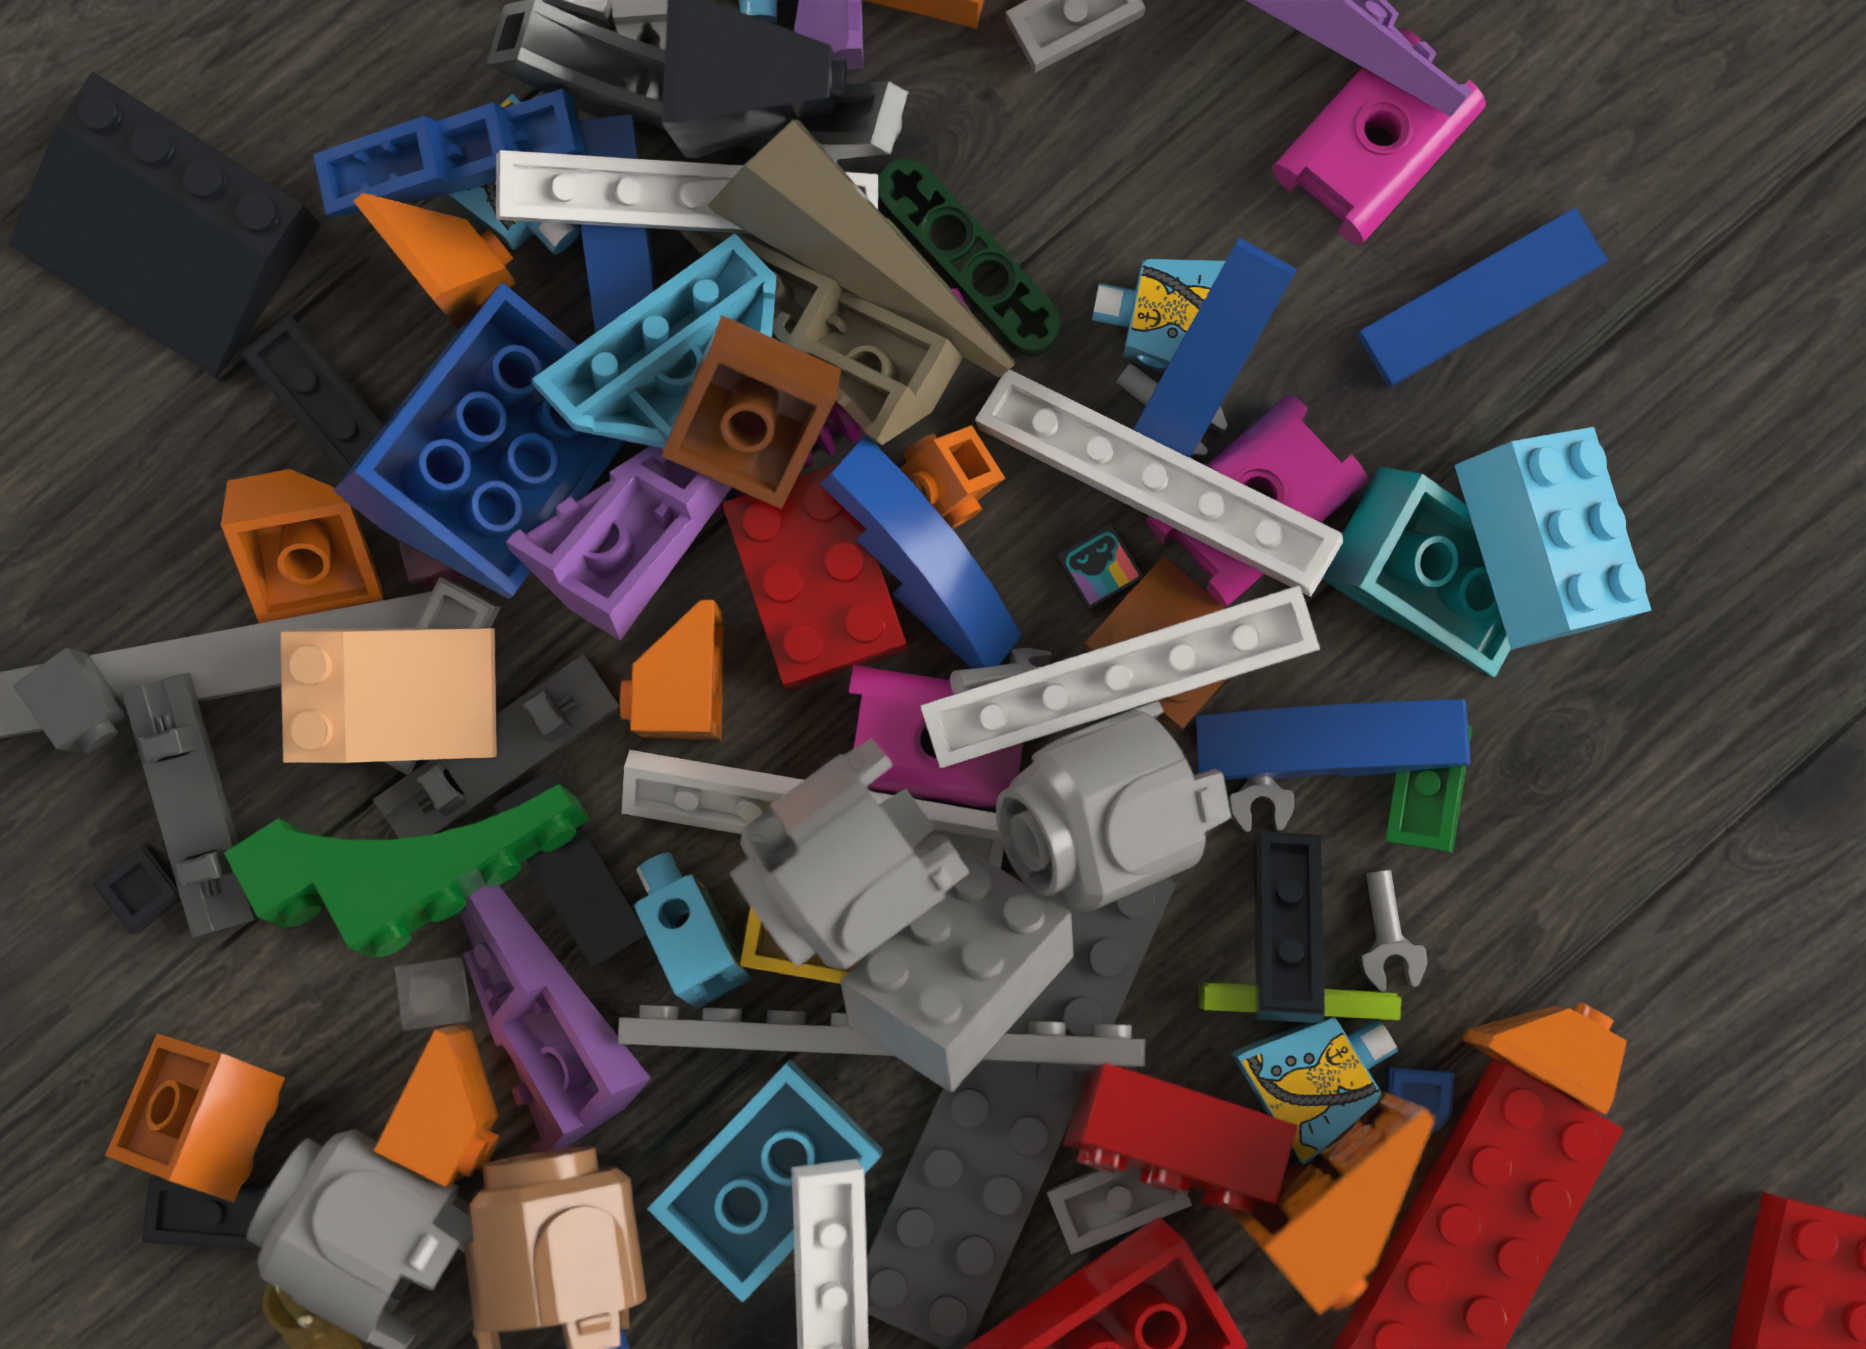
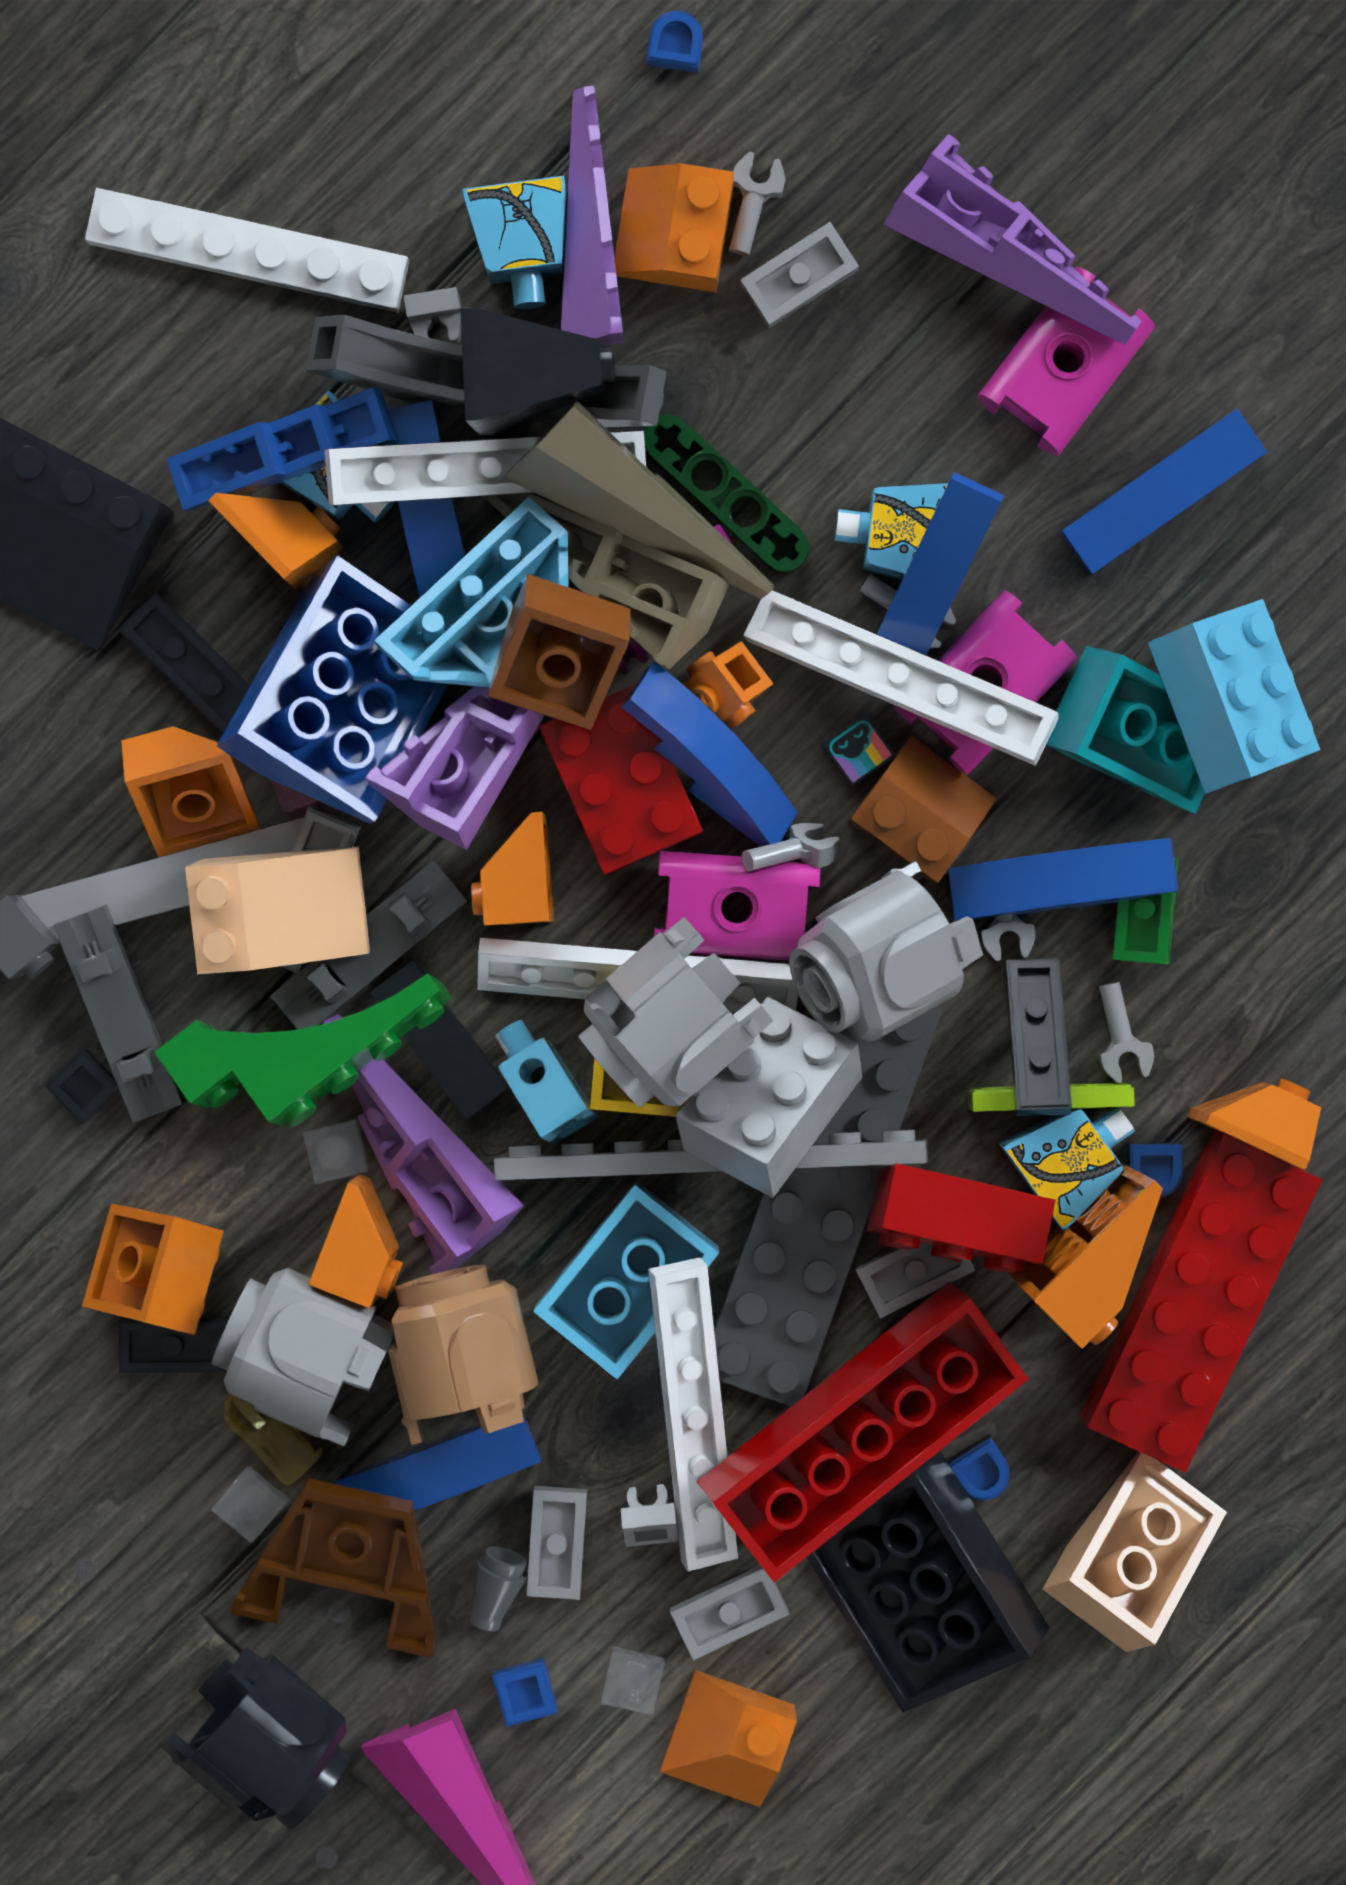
camera: 10 degrees left, 5 degrees up
white plate [921,586,1320,768] -> none

